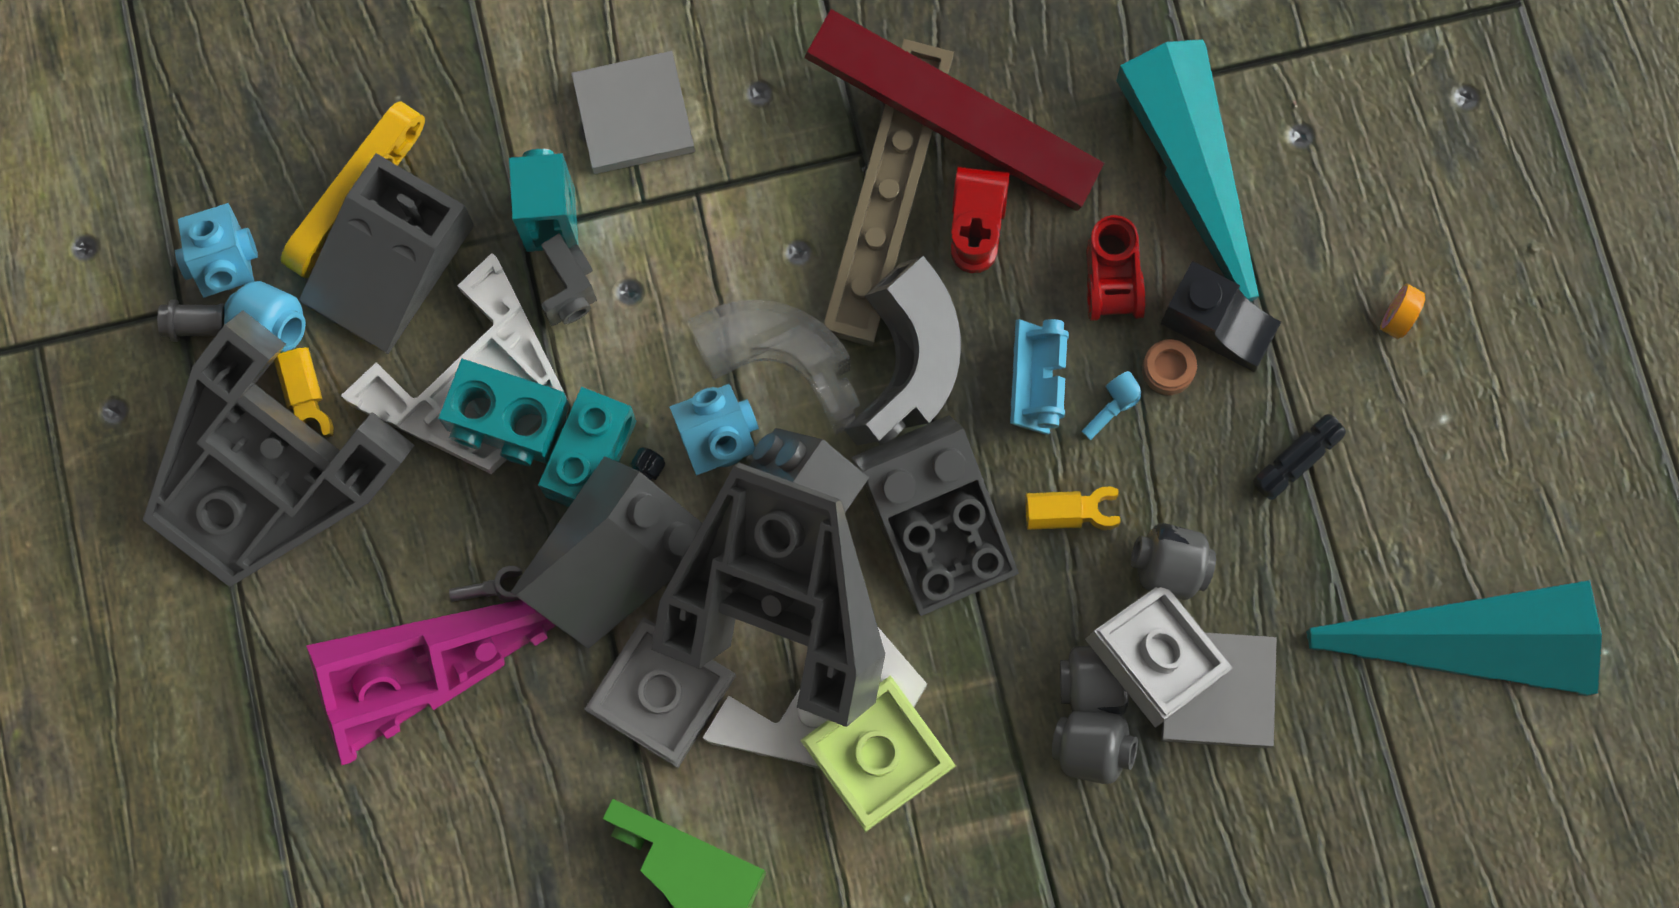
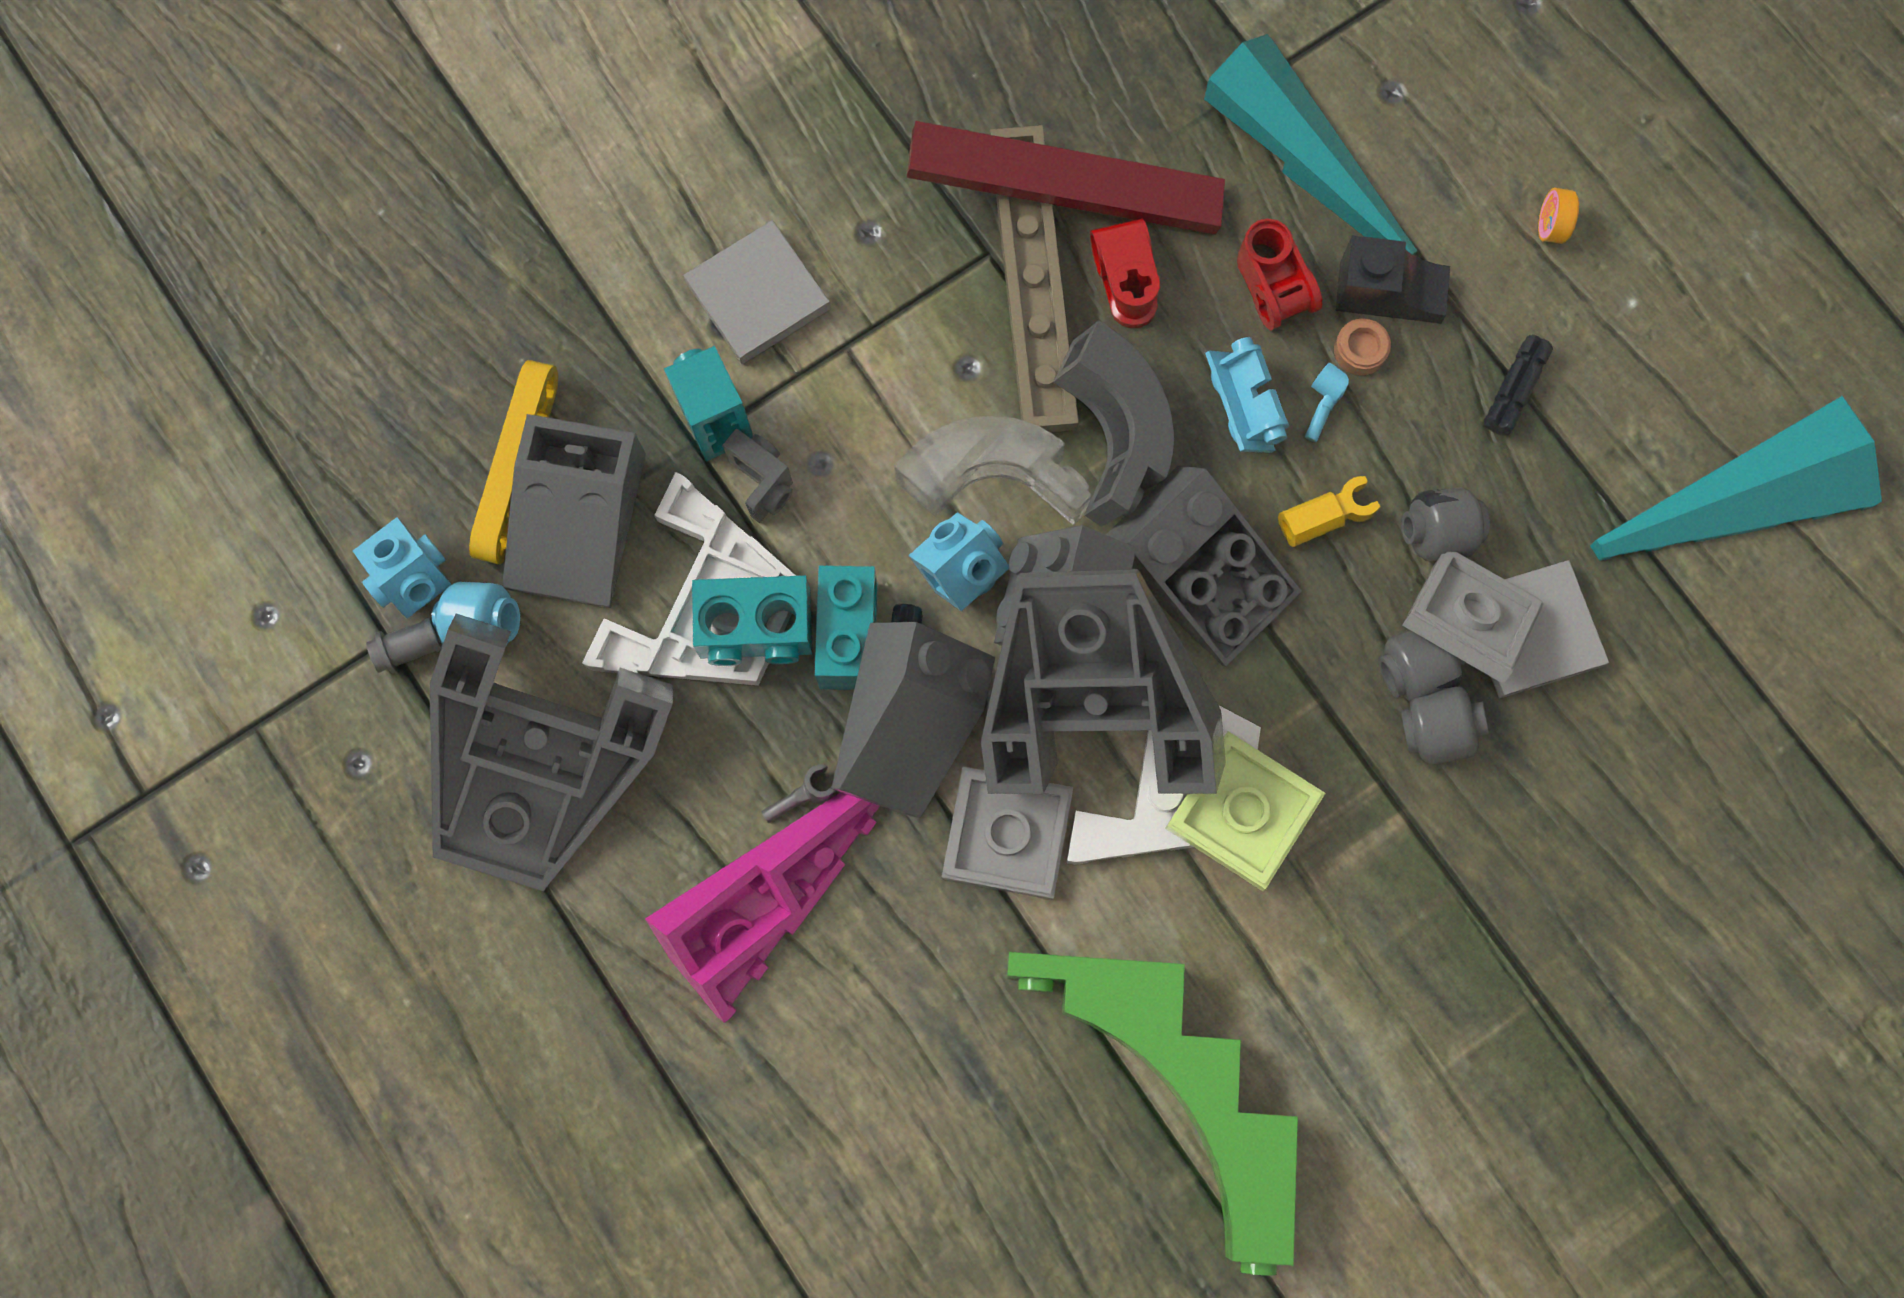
camera: 20 degrees left, 0 degrees up
yellow bar [274,347,334,437] -> none

